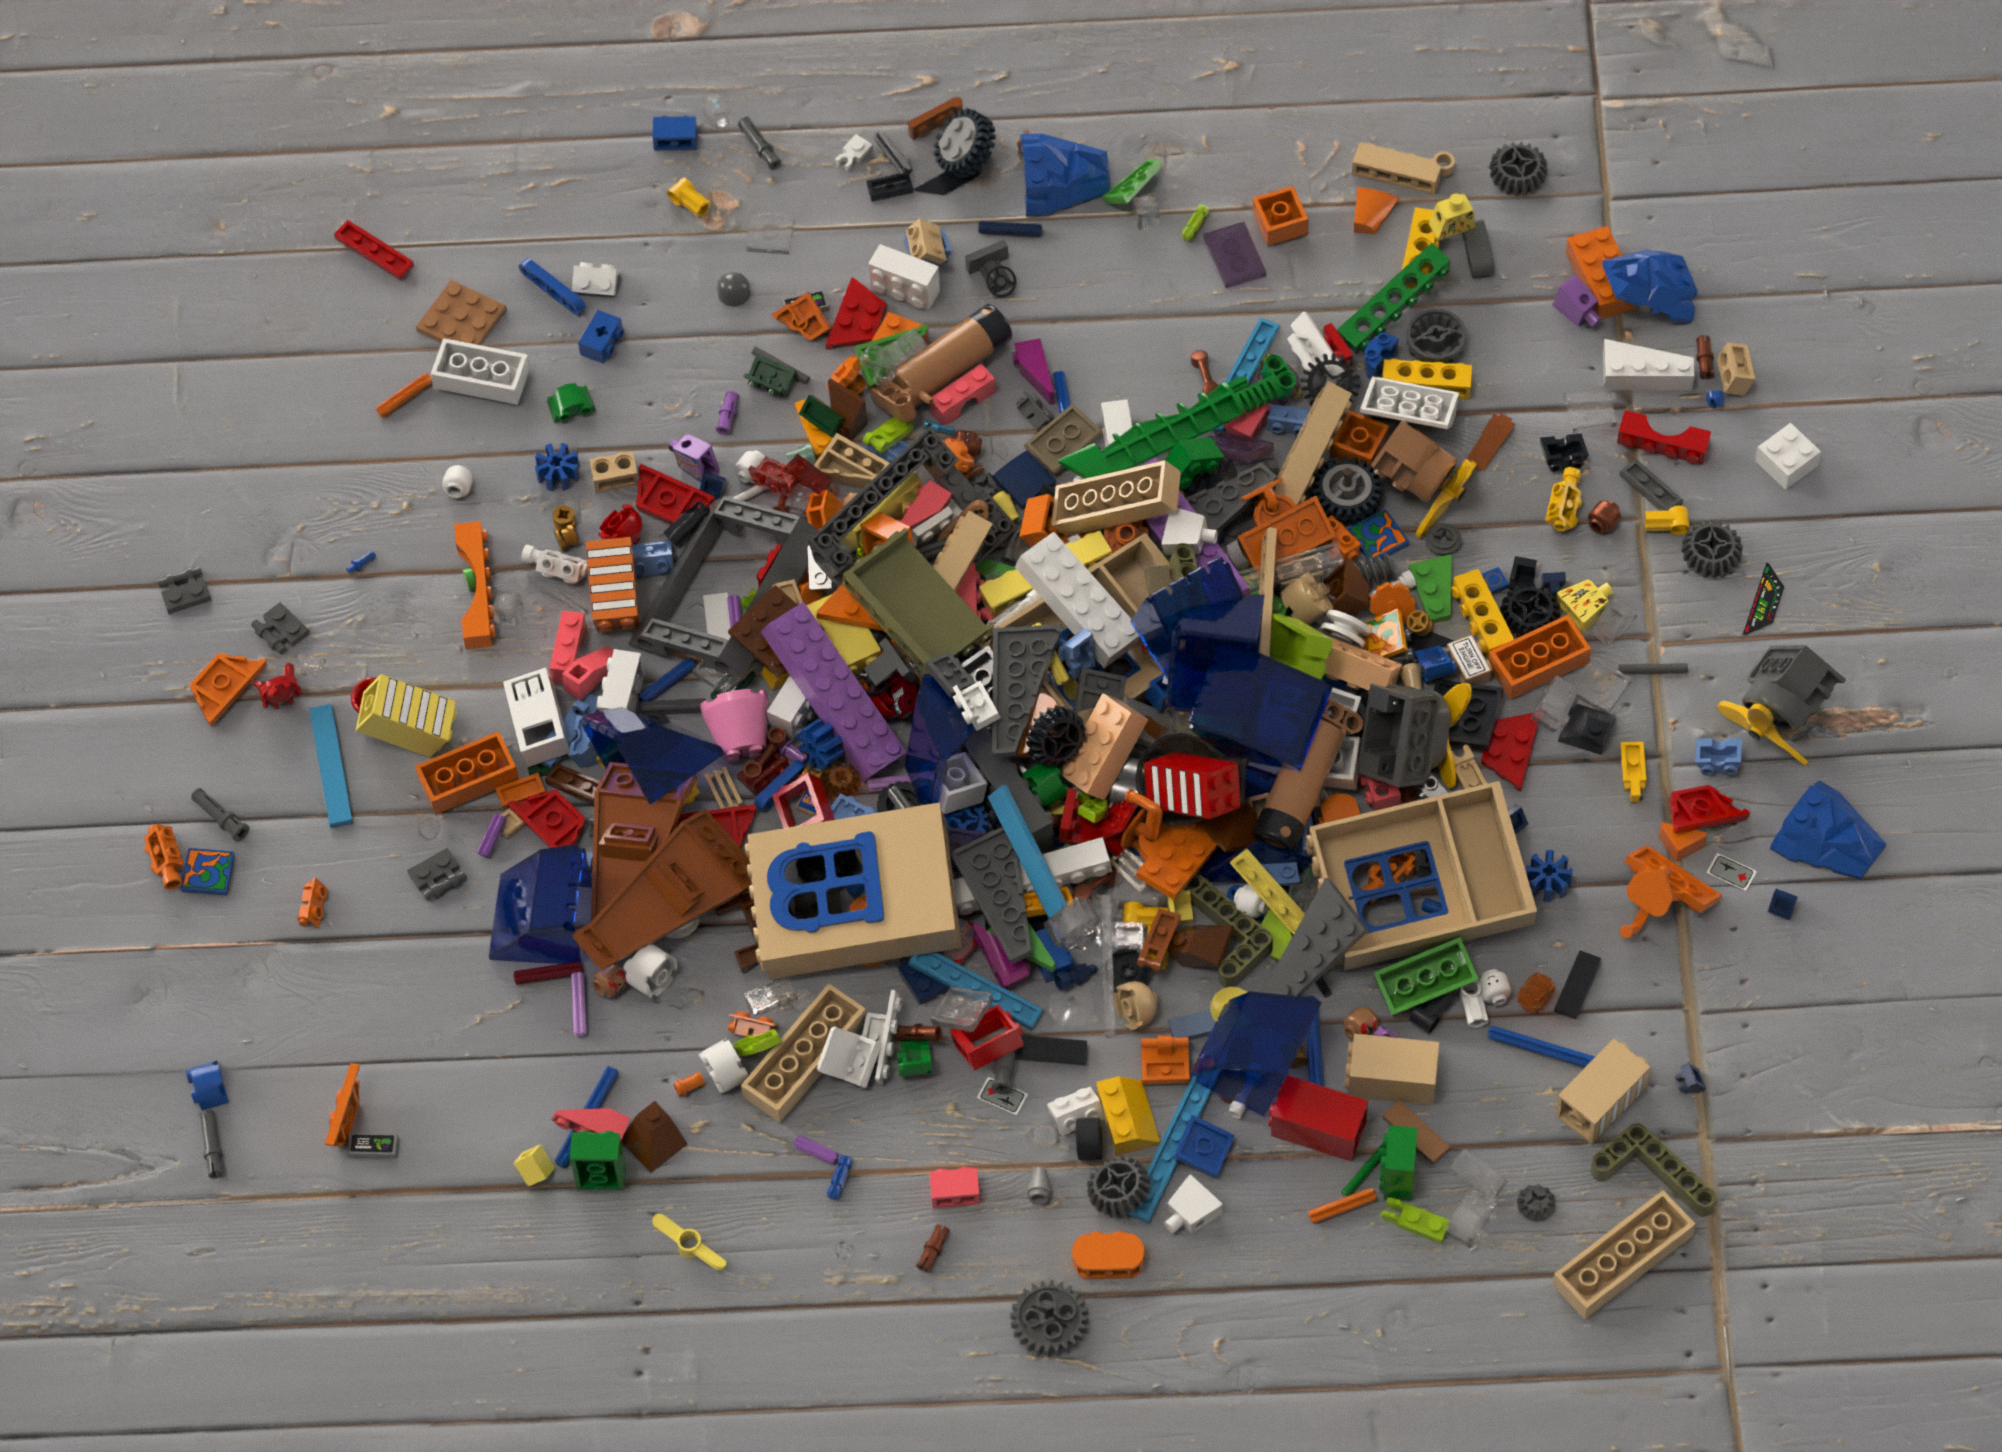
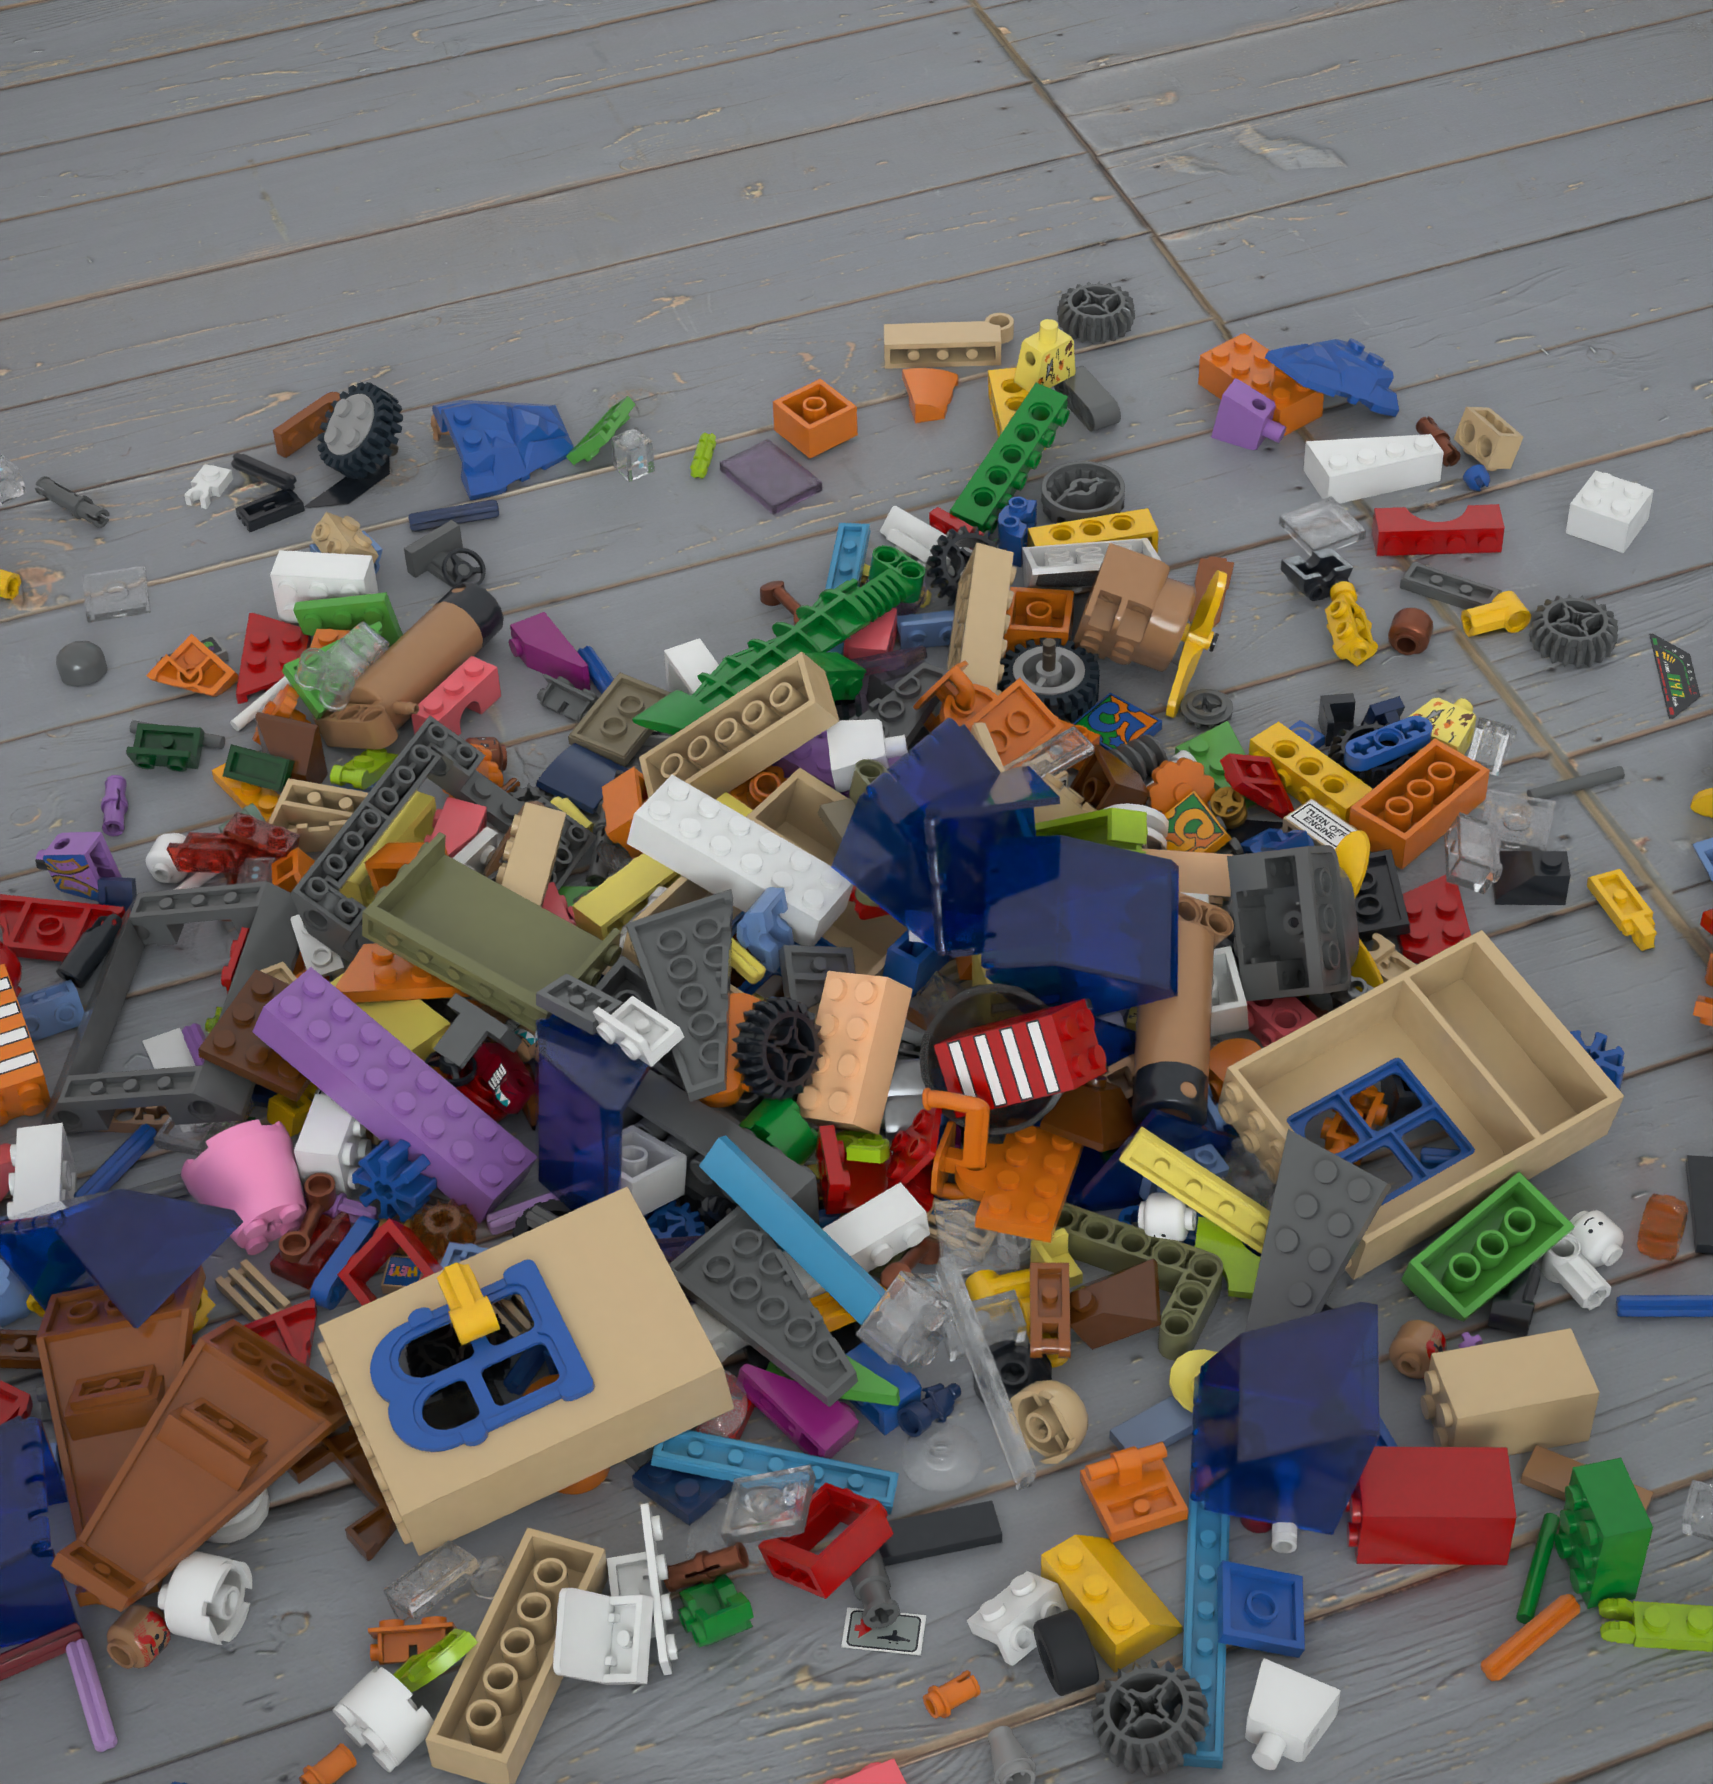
camera: 20 degrees left, 15 degrees down
none -> white bar [230,676,293,731]
none -> bright green wing [293,592,403,647]
none -> yellow piece [437,1262,500,1345]
none -> orange pin [923,1670,981,1719]
none -> red wing [1220,753,1294,819]
none -> blue beam [1344,716,1433,771]

